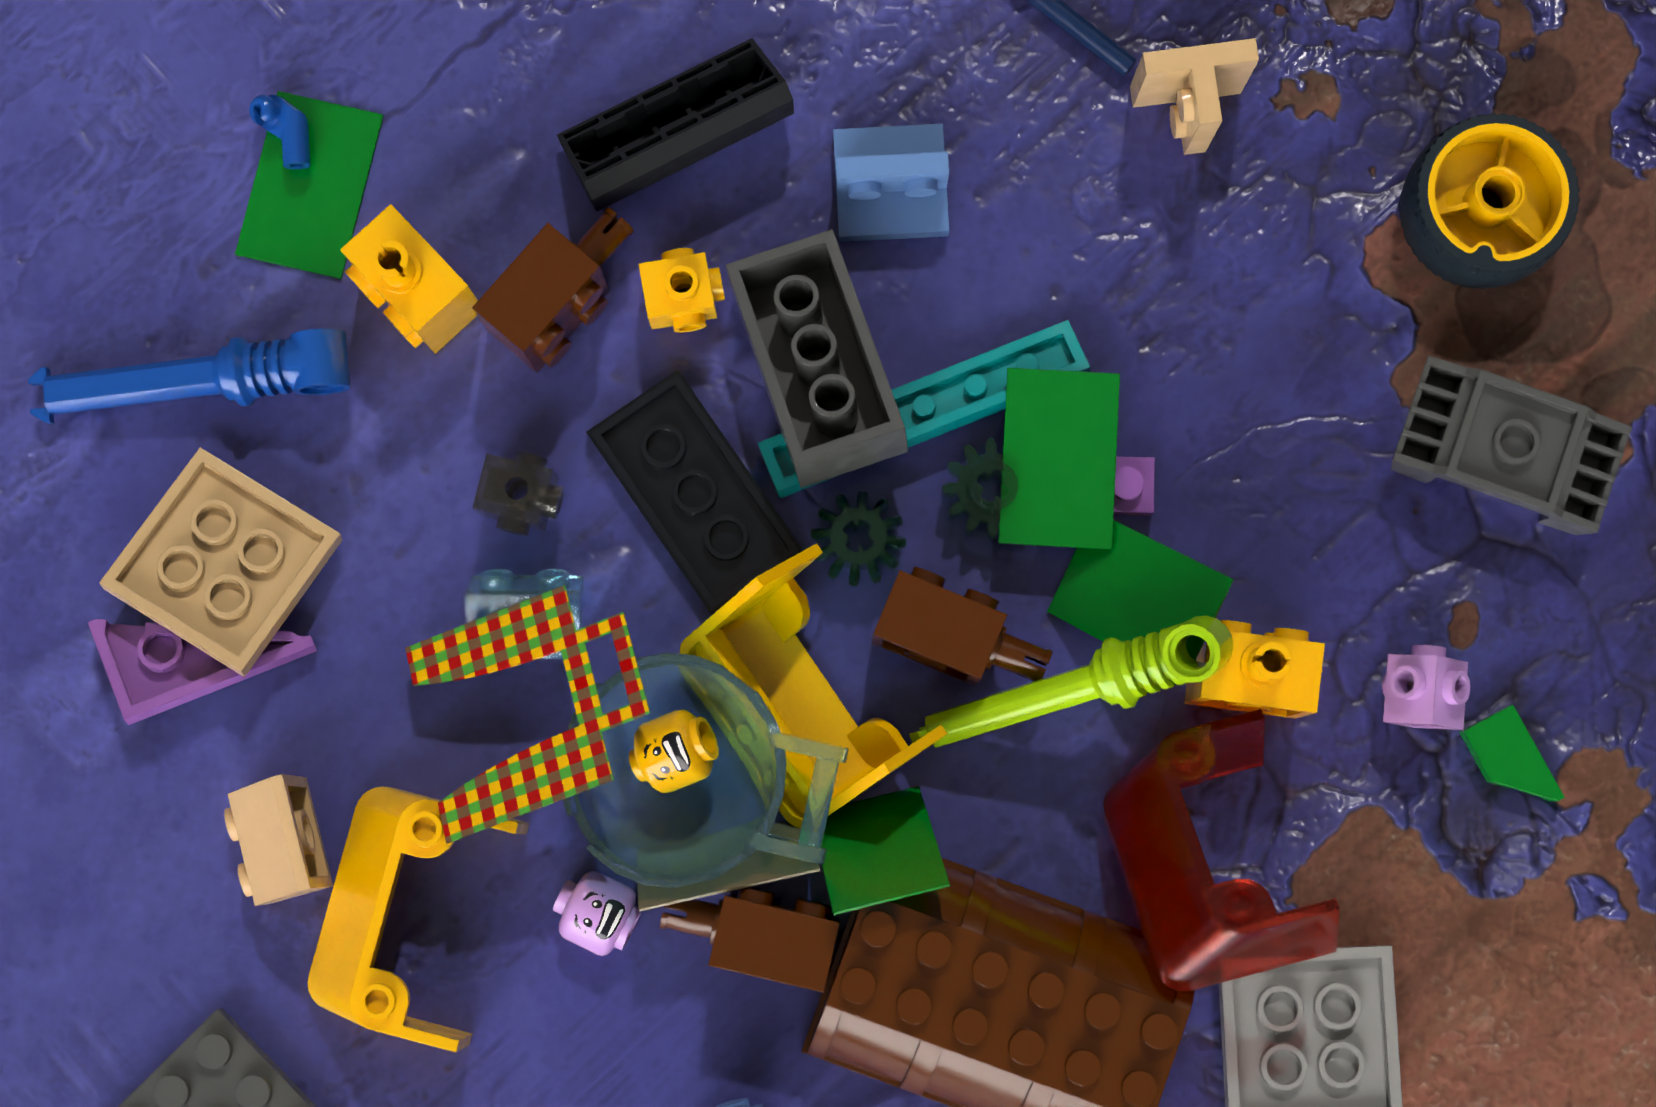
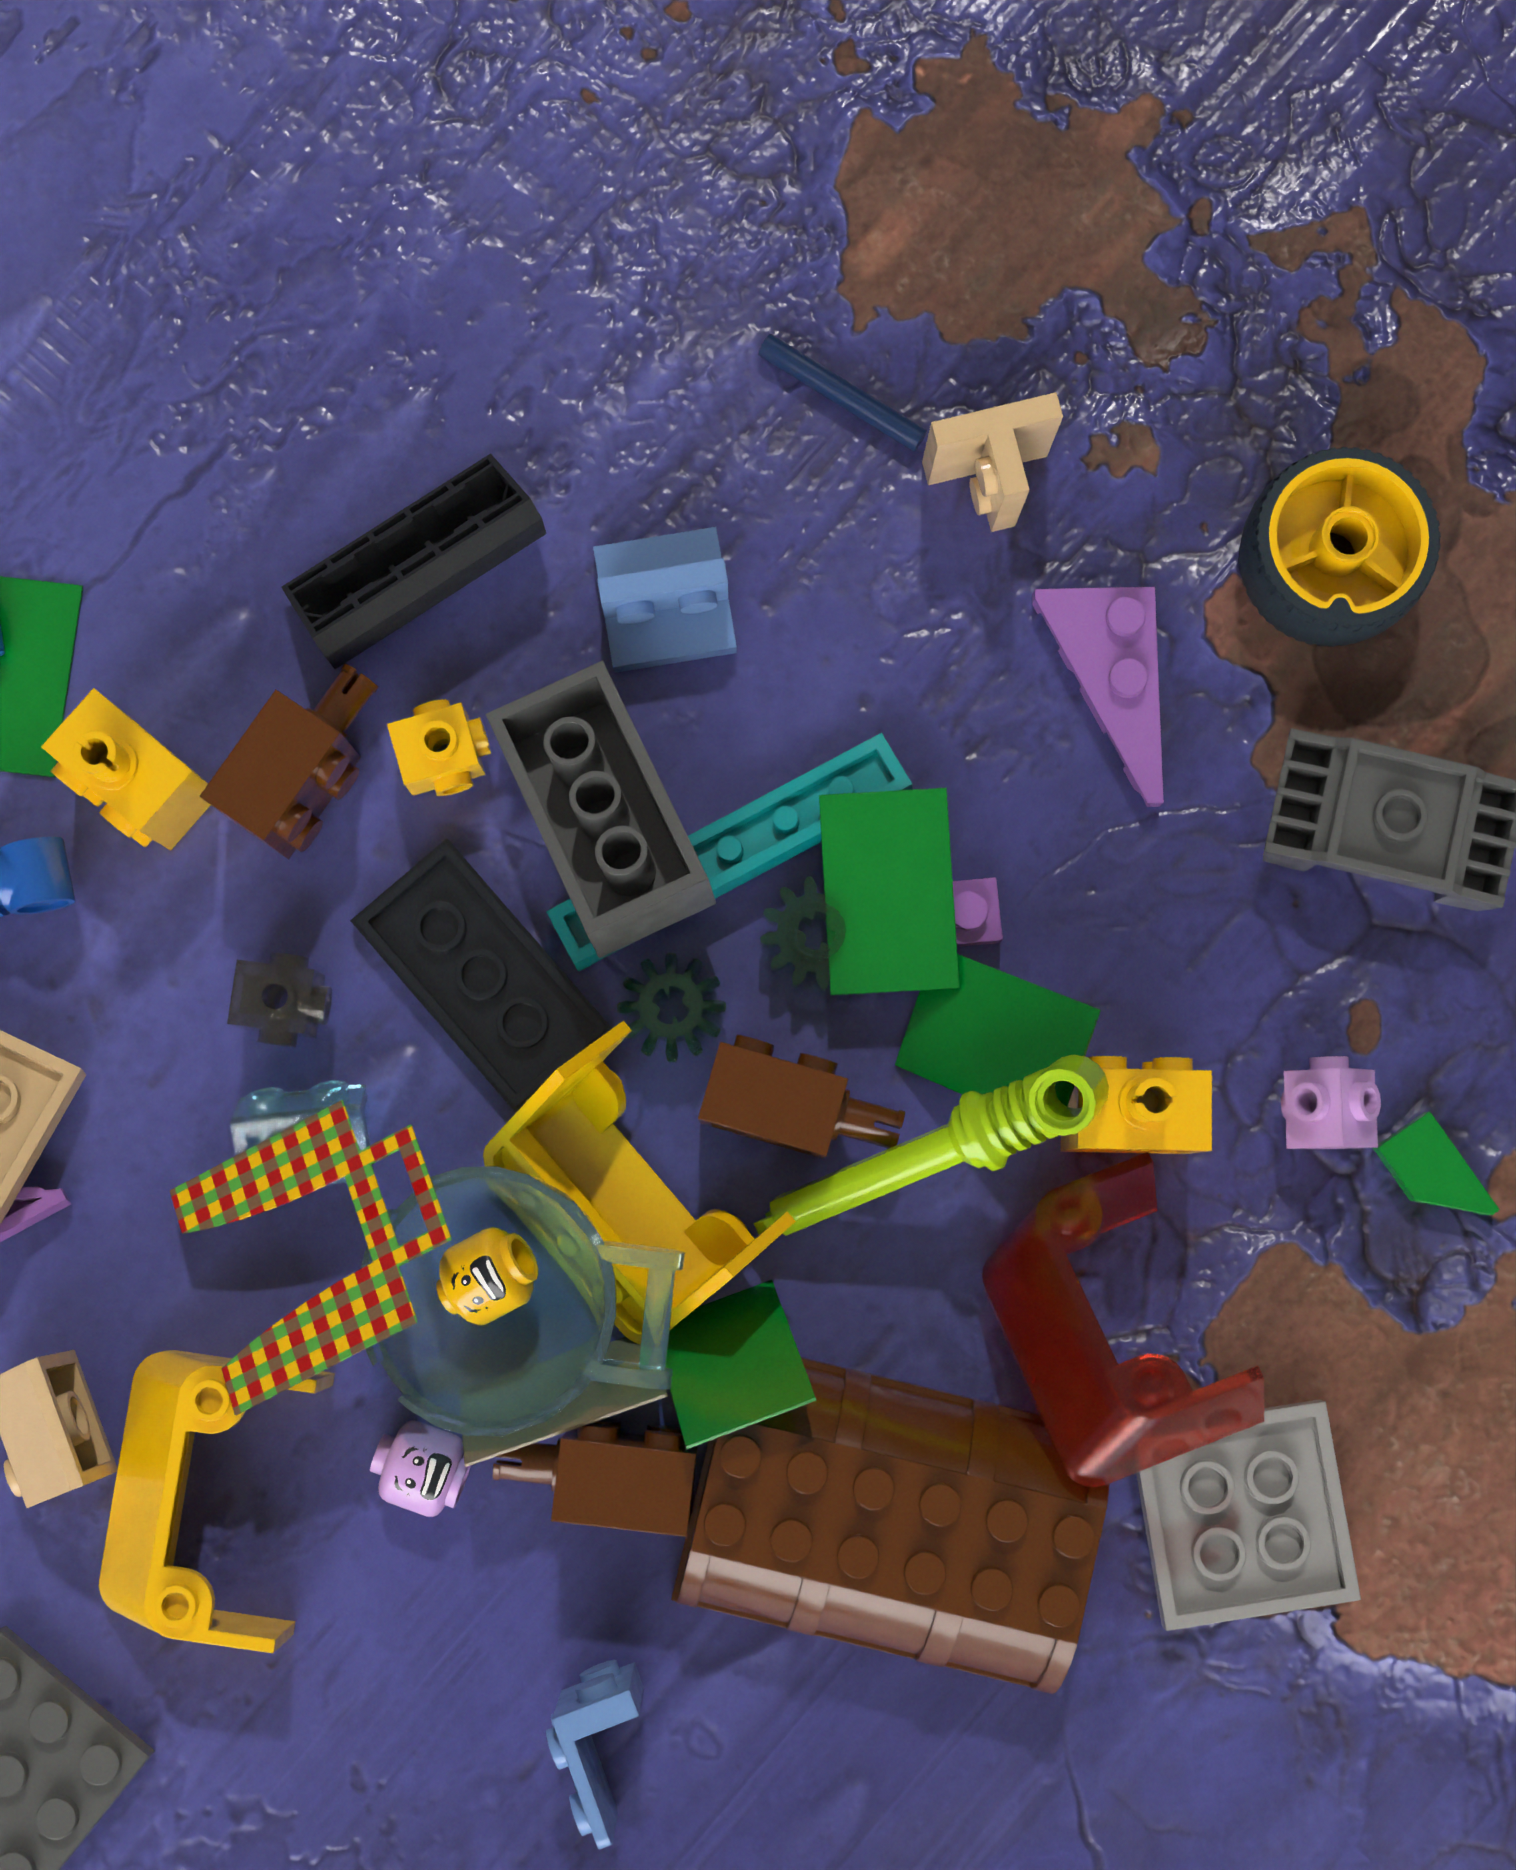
camera: 10 degrees left, 0 degrees up
none -> medium lavender wing [1032,587,1164,807]

